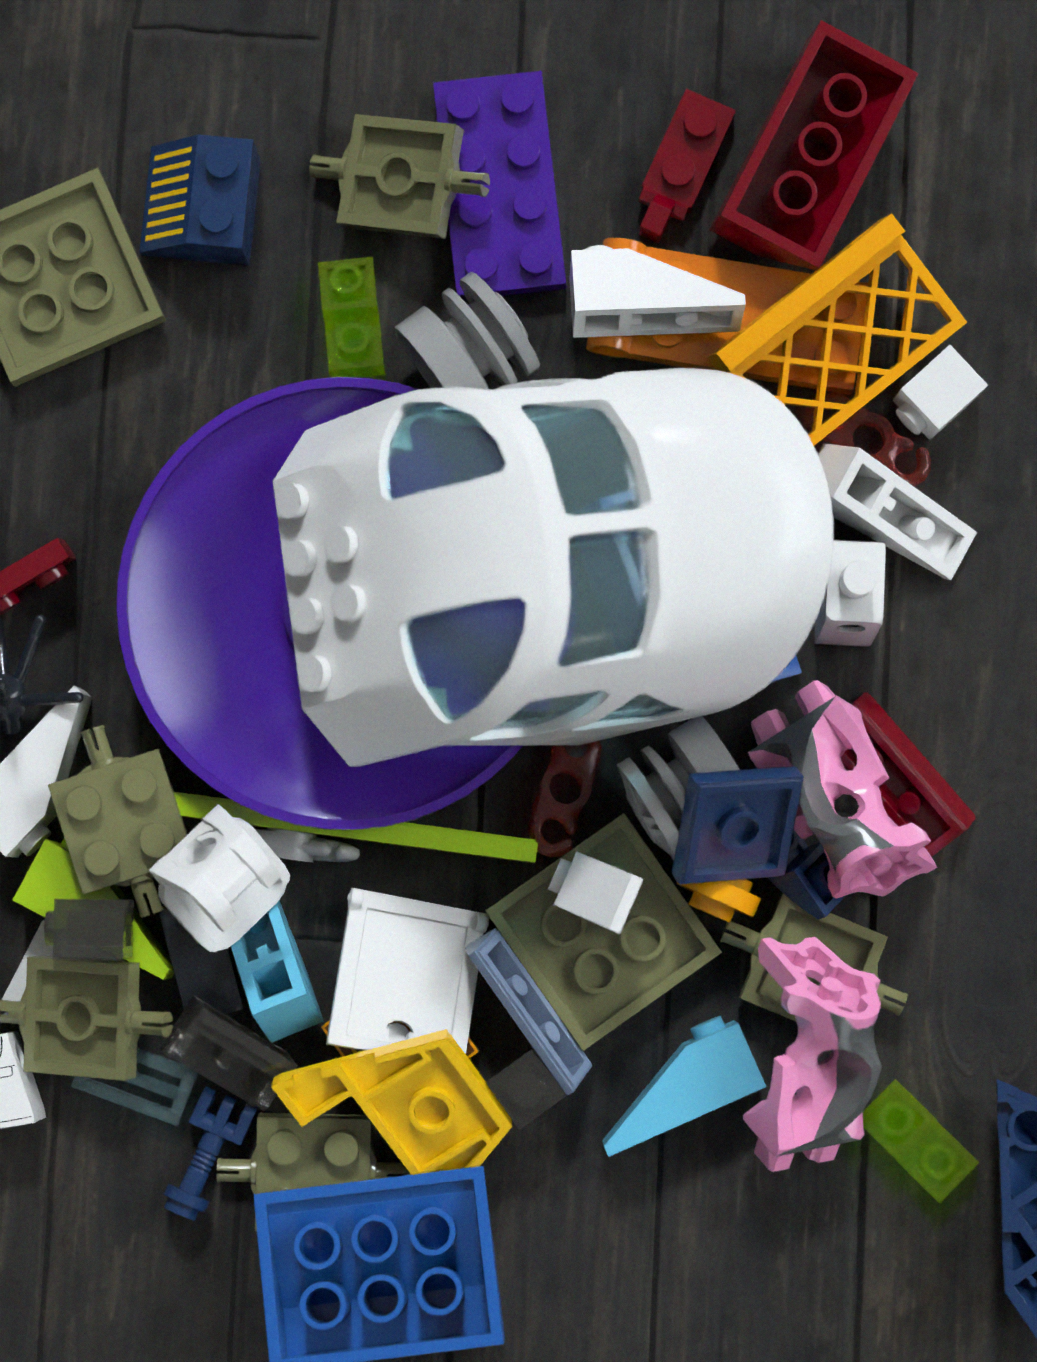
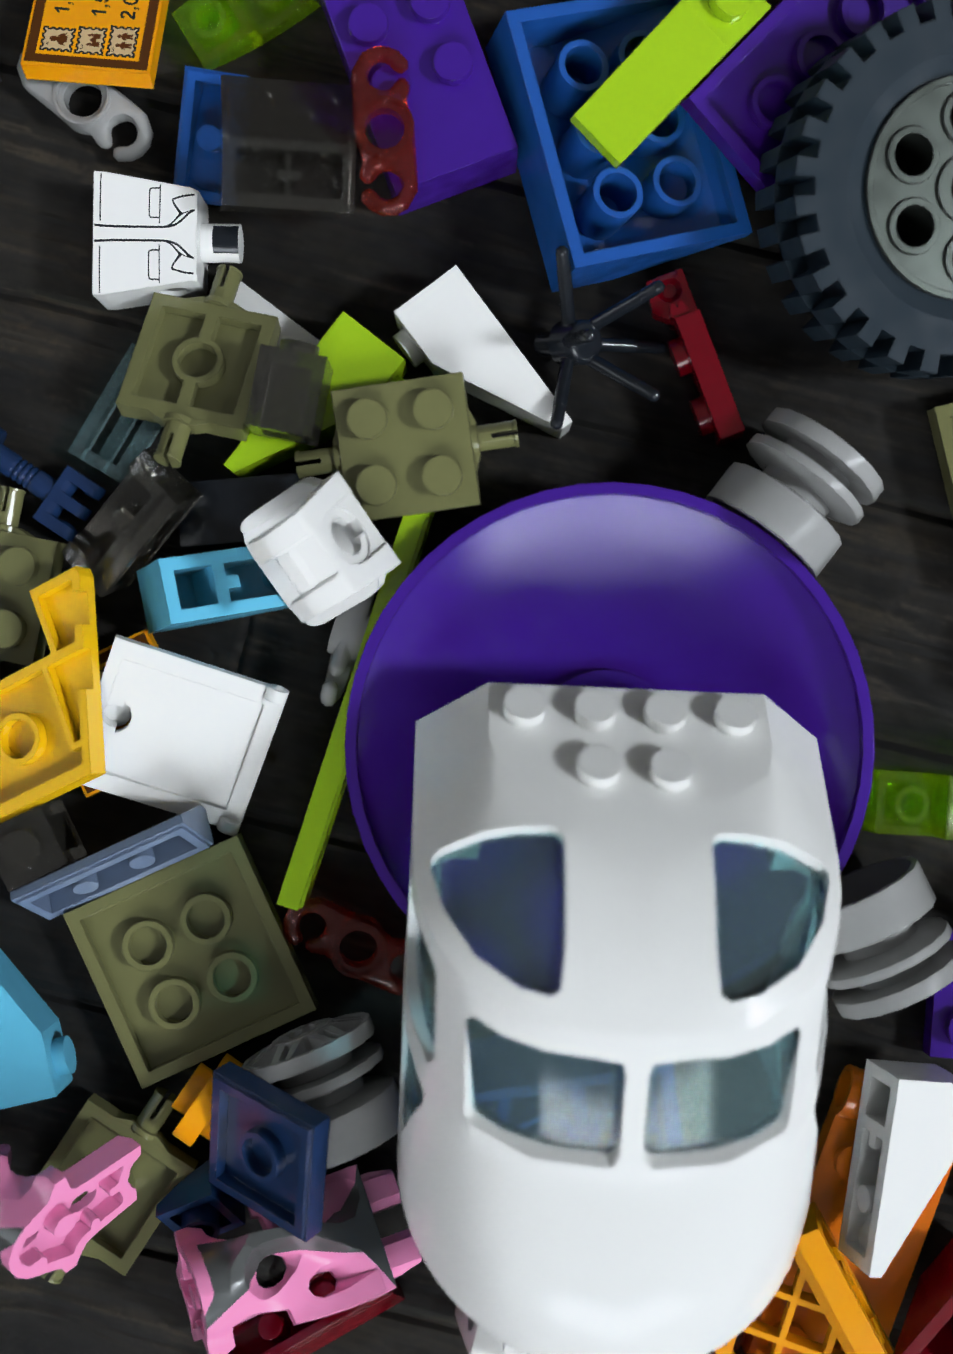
camera: 100 degrees right, 5 degrees up
white slope [548,852,643,934] -> none
none -> light grey wheel [705,407,884,578]

